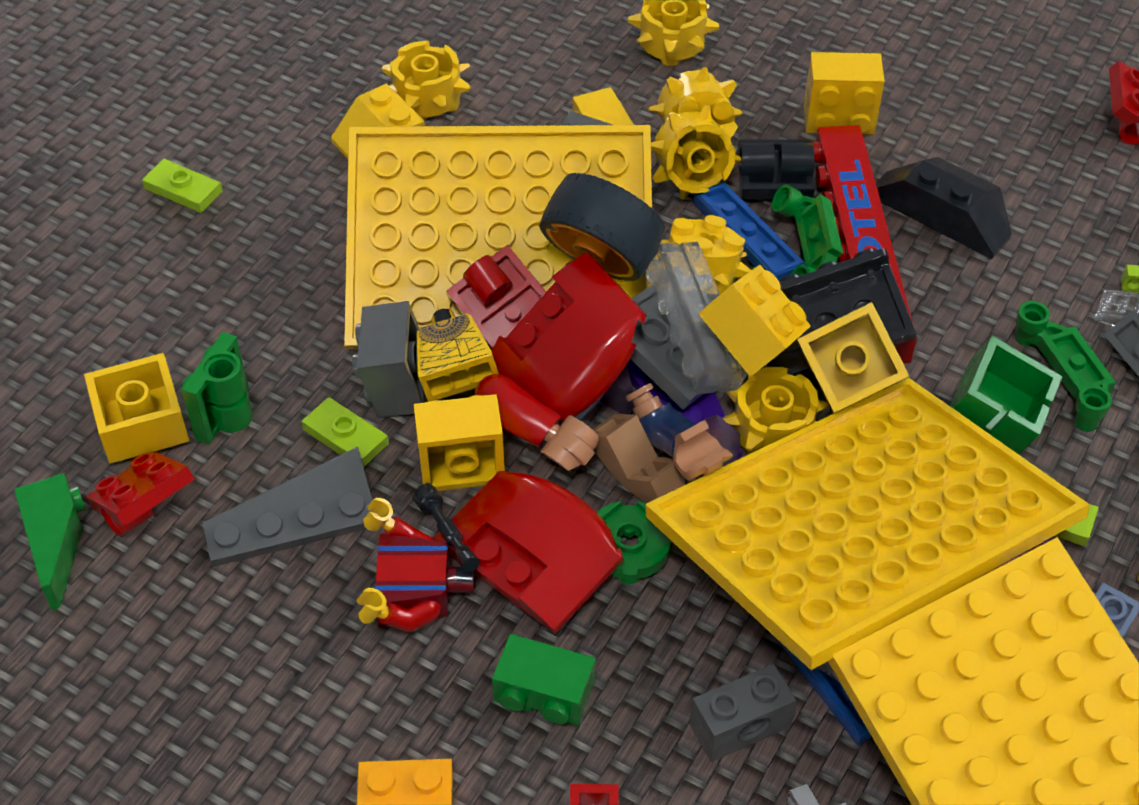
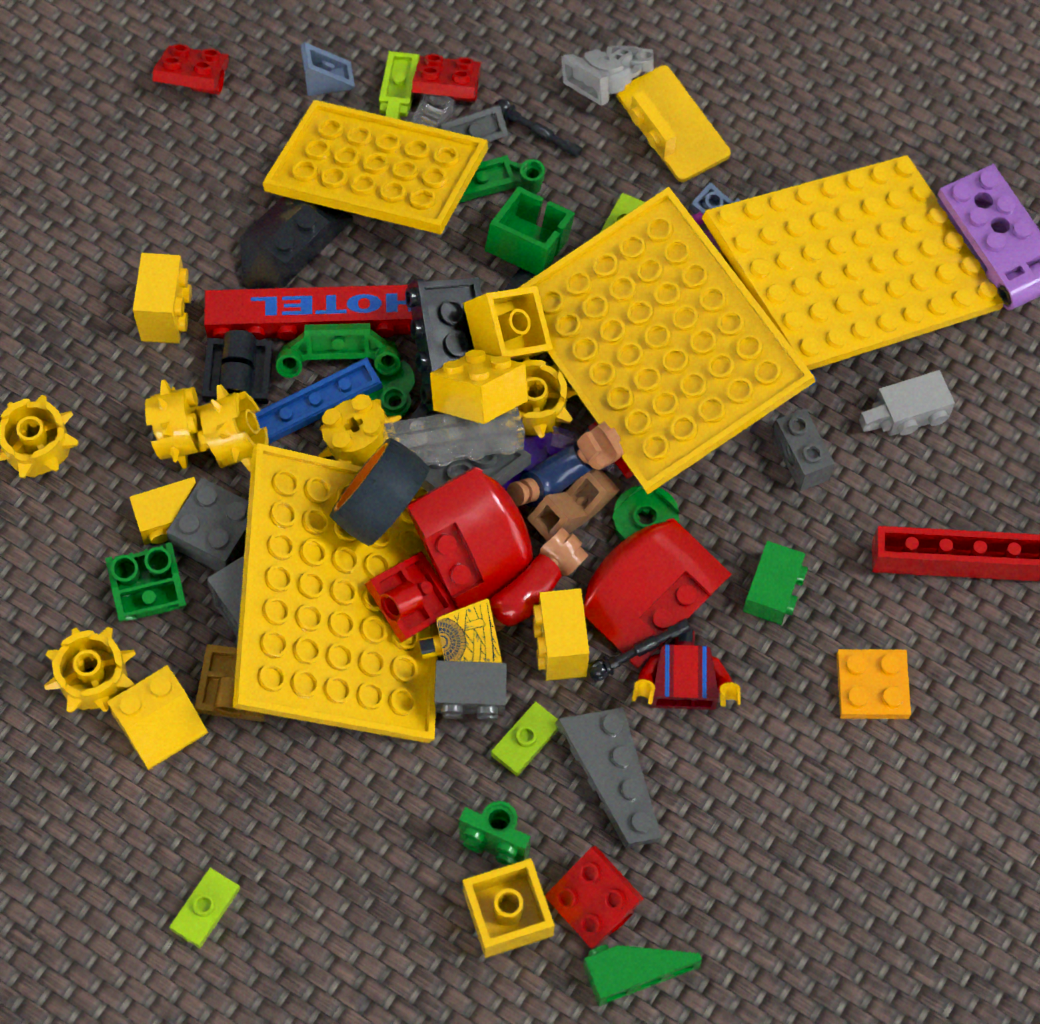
camera: 90 degrees left, 15 degrees up
none -> green slope [105,542,187,623]
none -> yellow plate [263,100,488,234]

